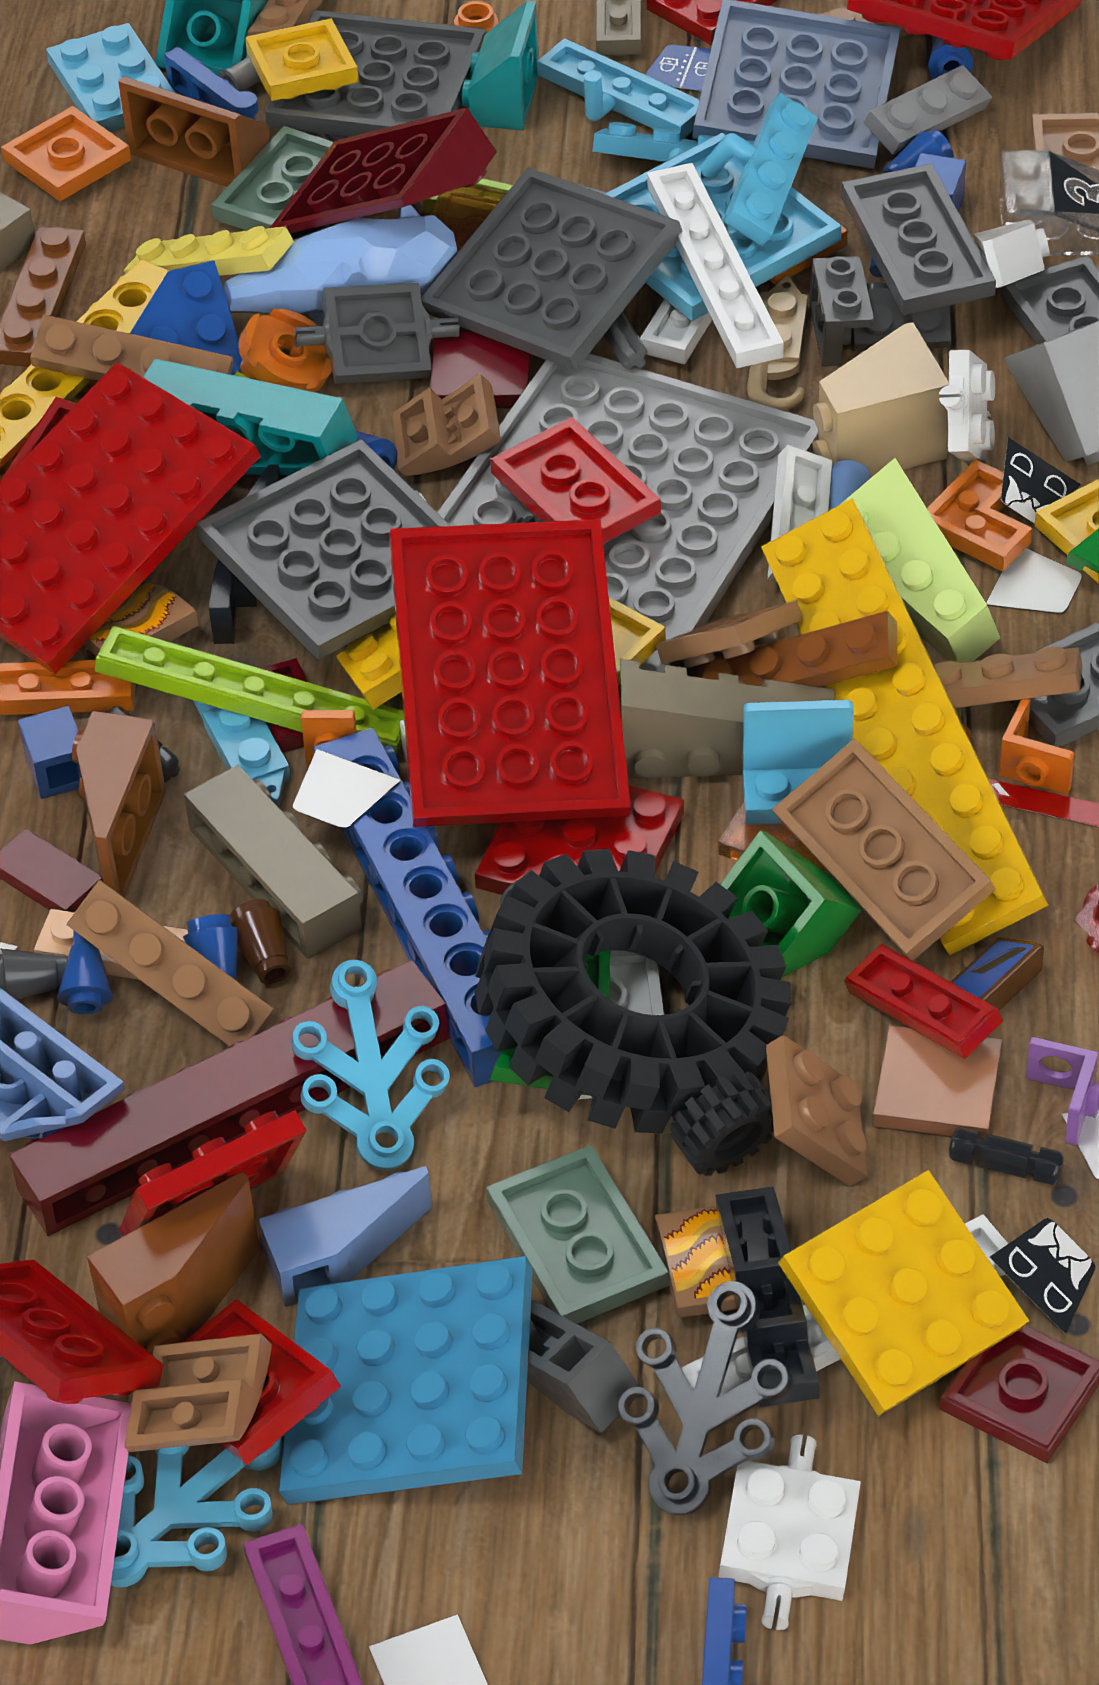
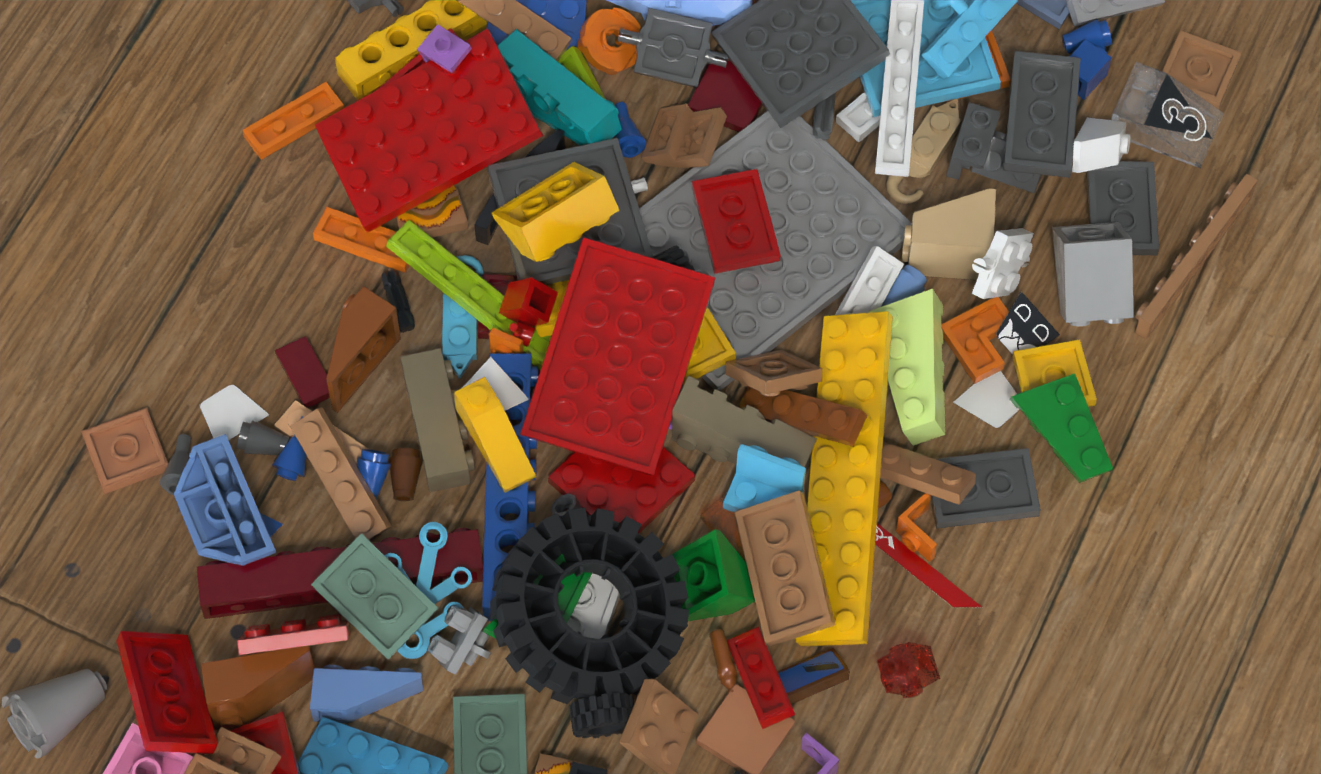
camera: 20 degrees right, 15 degrees up
brick [18,706,81,799] -> none
none -> sand green plate [311,533,439,660]
none -> medium lavender bracket [417,24,472,73]
none -> light grey hips [427,605,491,675]
none -> yellow slope [454,377,536,493]
none -> yellow slope [492,162,619,262]
none -> red brick [499,277,558,327]
none -> red hand [509,321,536,347]
none -> dark orange piece [709,629,738,694]

